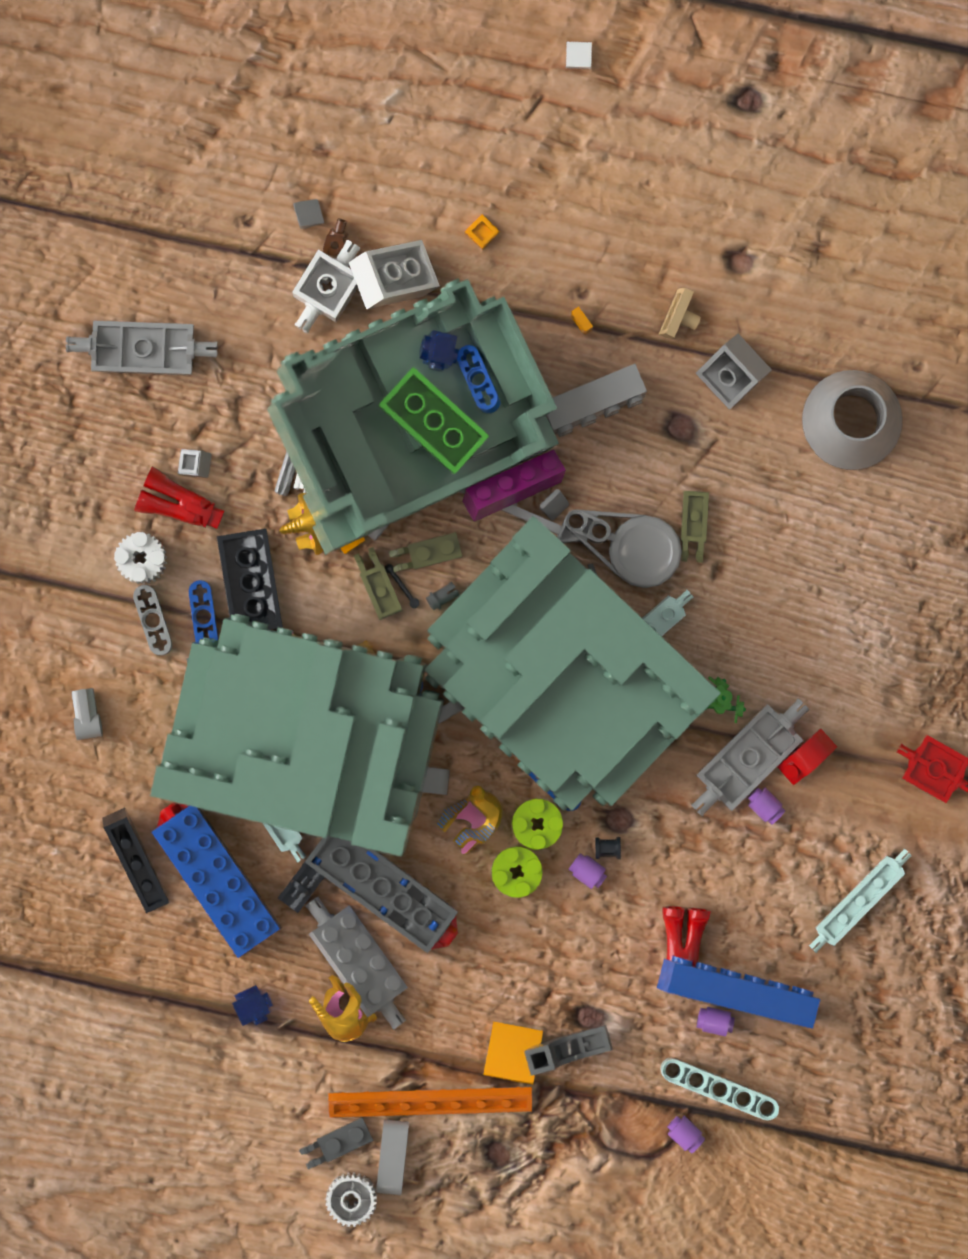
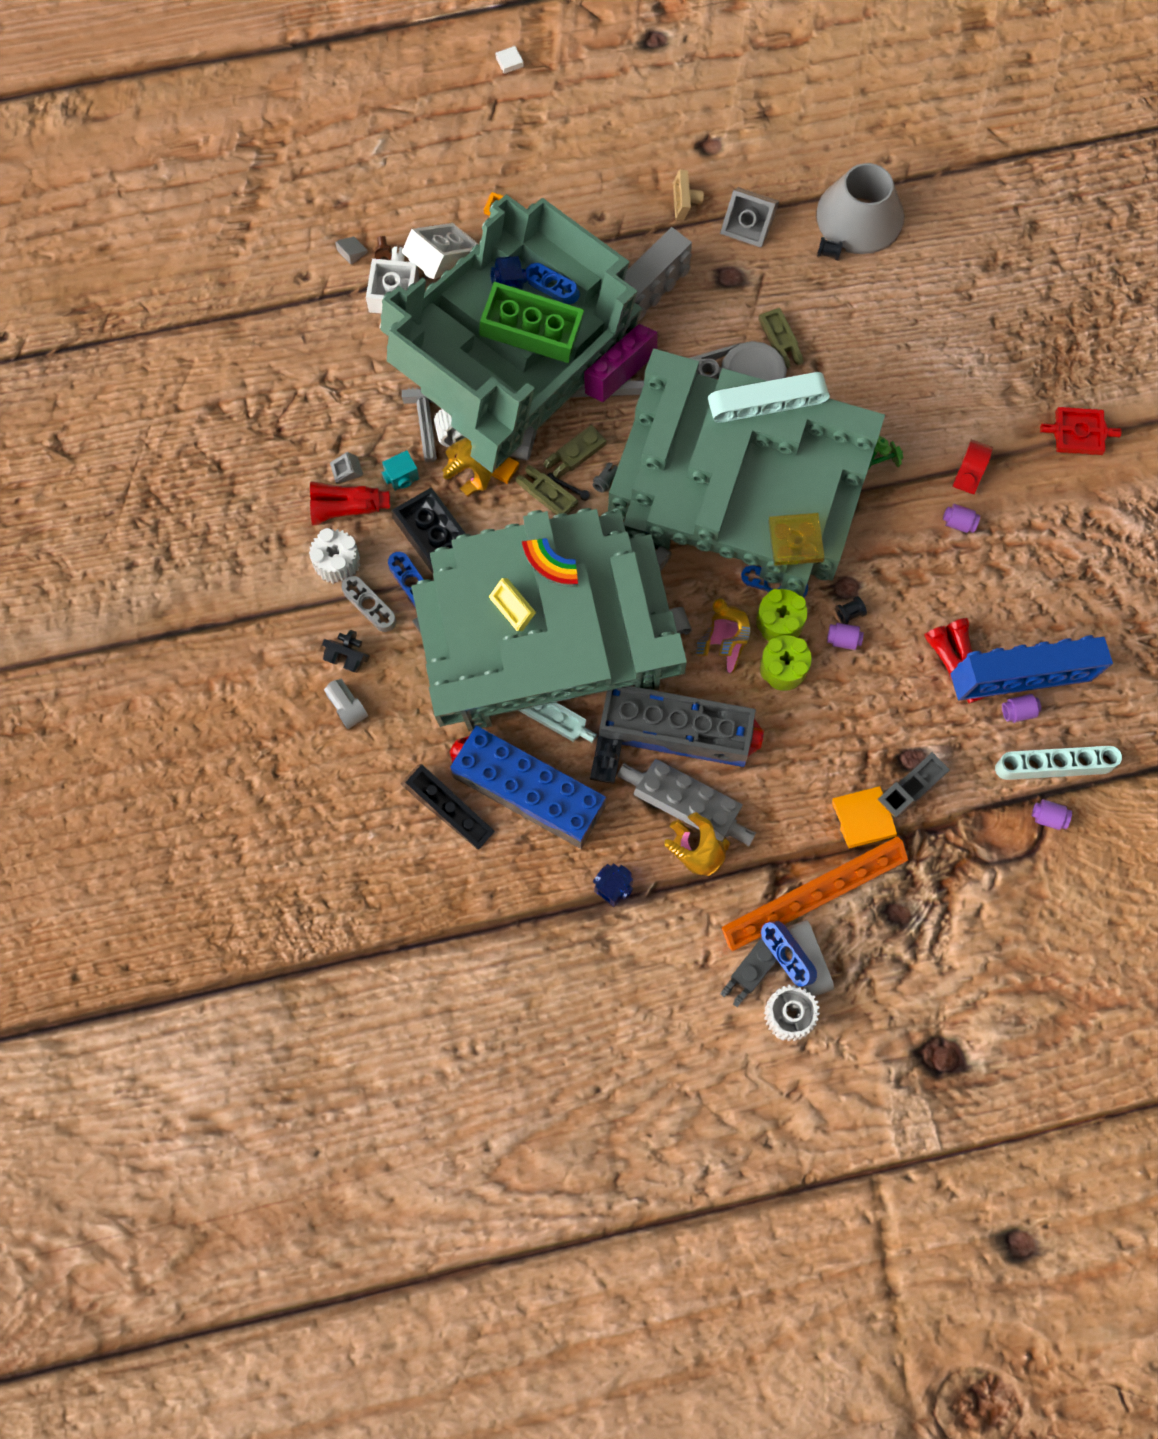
camera: 20 degrees left, 15 degrees down
light grey plate [66,321,218,375] -> none
light orange tile [571,306,593,335] -> none
light grey plate [691,699,809,817] -> none
light aqua plate [809,849,912,953] -> none
none -> black hips [322,630,370,673]
none -> teal brick [381,450,420,491]
none -> light yellow tile [489,578,536,631]
none -> tile [522,538,578,587]
none -> light aqua beam [708,372,830,423]
none -> blue beam [761,921,817,987]
none -> clear yellow plate [768,513,825,566]
none -> black bush [817,237,843,261]

